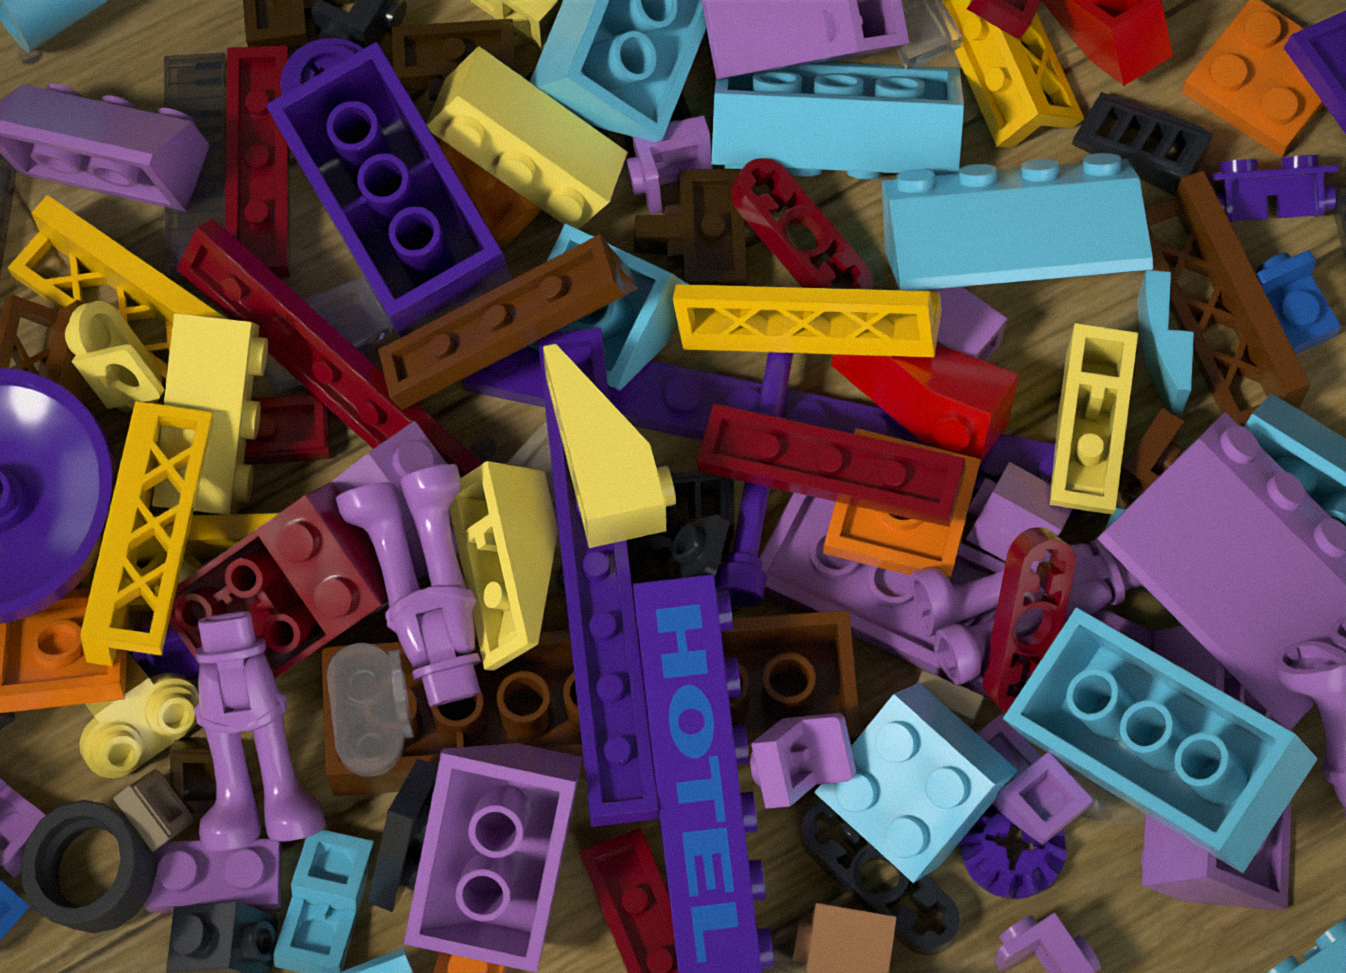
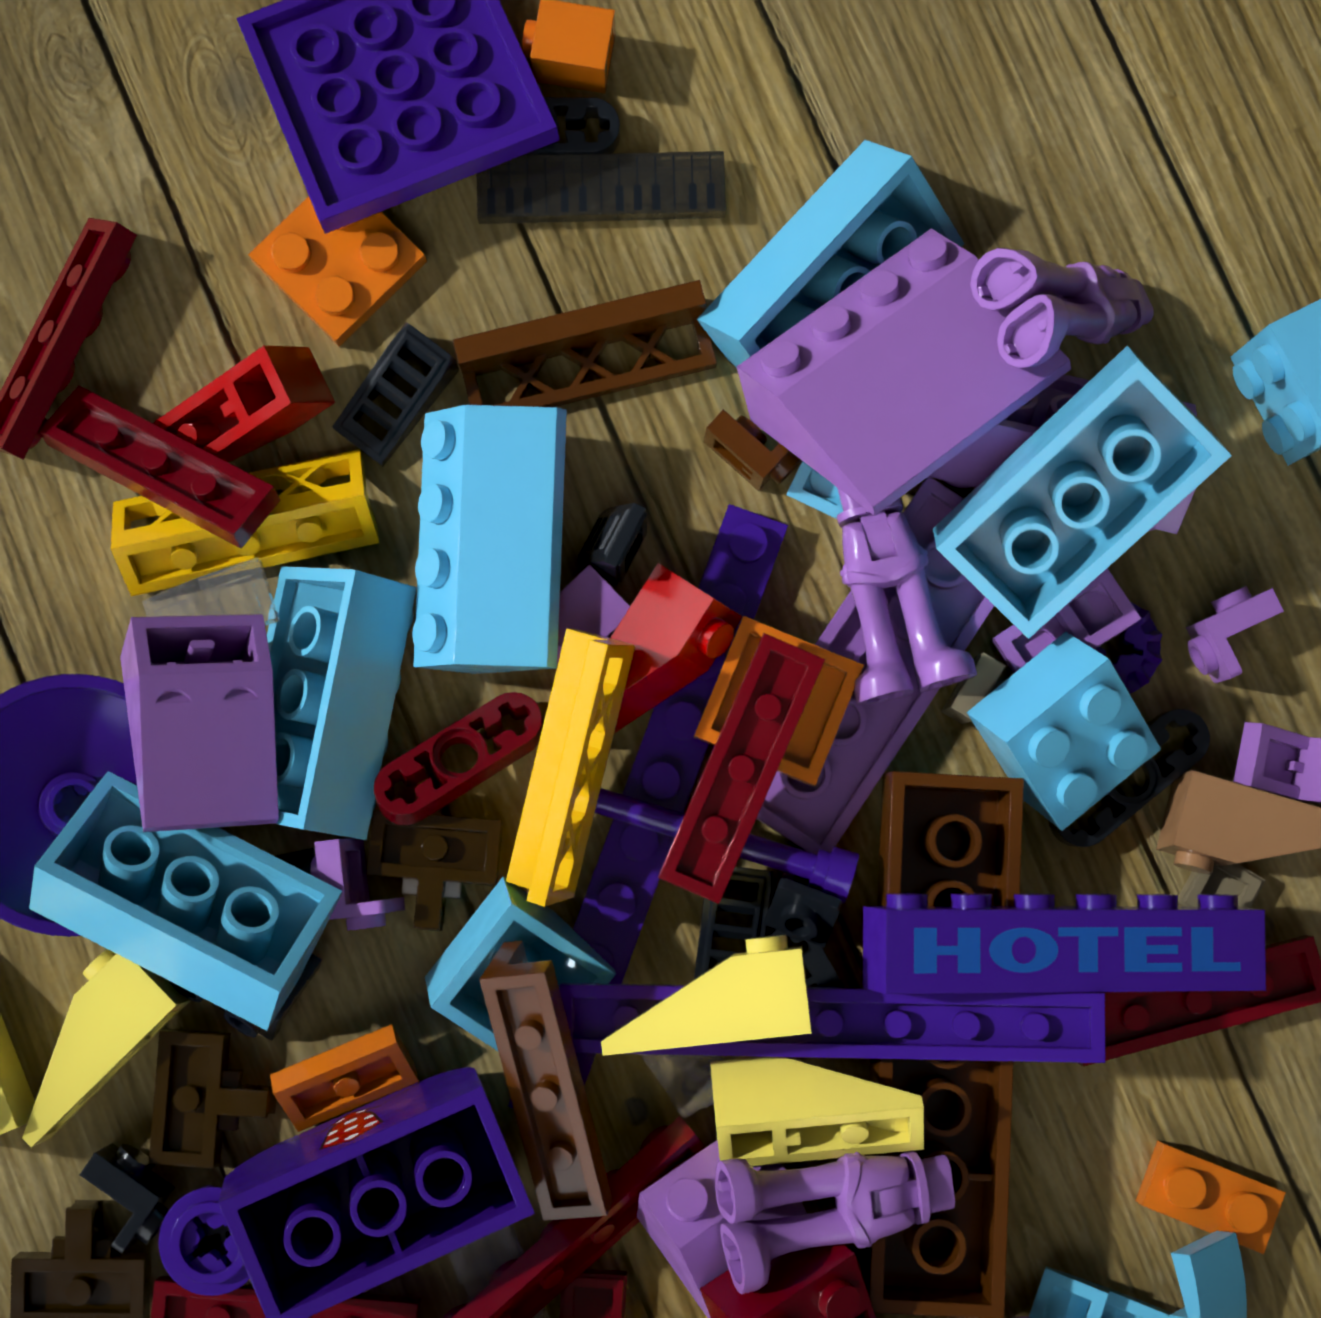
camera: 90 degrees left, 15 degrees up
clear bracket [327,643,414,776] -> none
black bracket [368,758,438,912] -> none
medium lavender slope [404,743,584,973] -> none
light yellow brick [426,46,628,229] -> none
medium lavender bracket [750,713,856,808] -> none
medium lavender brick [966,462,1073,561] -> none
dark red beam [983,527,1076,713] -> none
light yellow slope [1049,323,1138,515] -> none
medium azure slope [1138,270,1194,414] -> none
dark purple hinge [1207,155,1339,223] -> none
blue bracket [1256,250,1341,354] -> none
none -> black slope [578,503,648,585]

